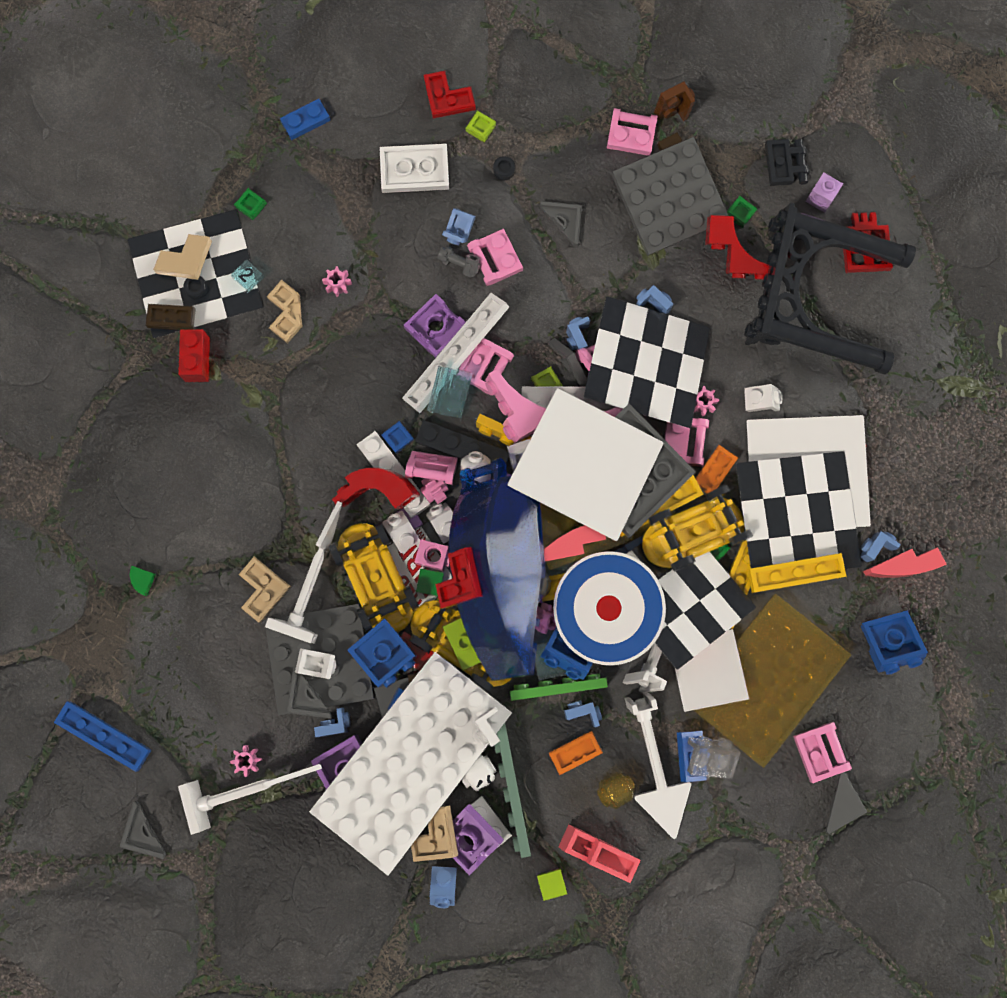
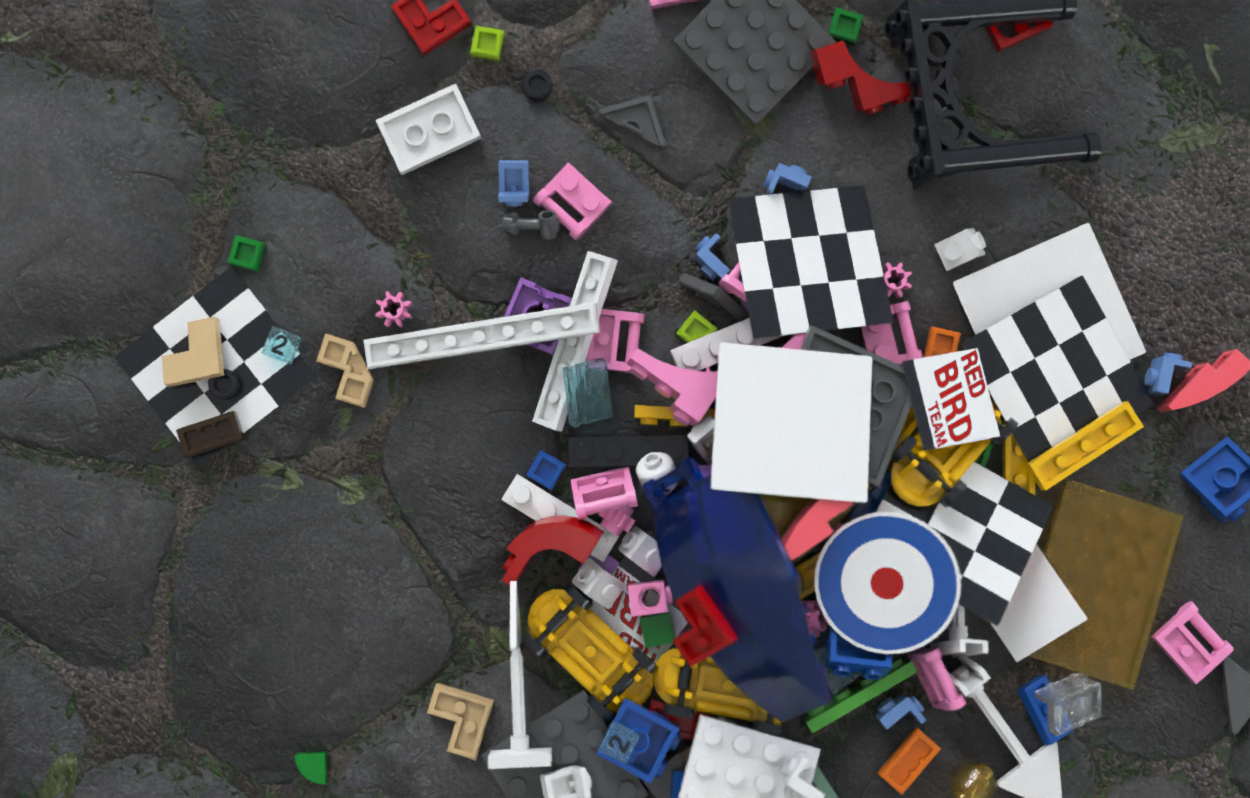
camera: 20 degrees left, 5 degrees up
red brick [179,329,210,382] -> none
blue plate [280,99,330,141] -> none
lime plate [443,617,485,671] -> none
none -> white tile [363,302,601,369]
none -> clear light blue tile [598,720,640,764]
none -> sticker [902,348,1000,451]
none -> bright pink plate [906,646,966,711]

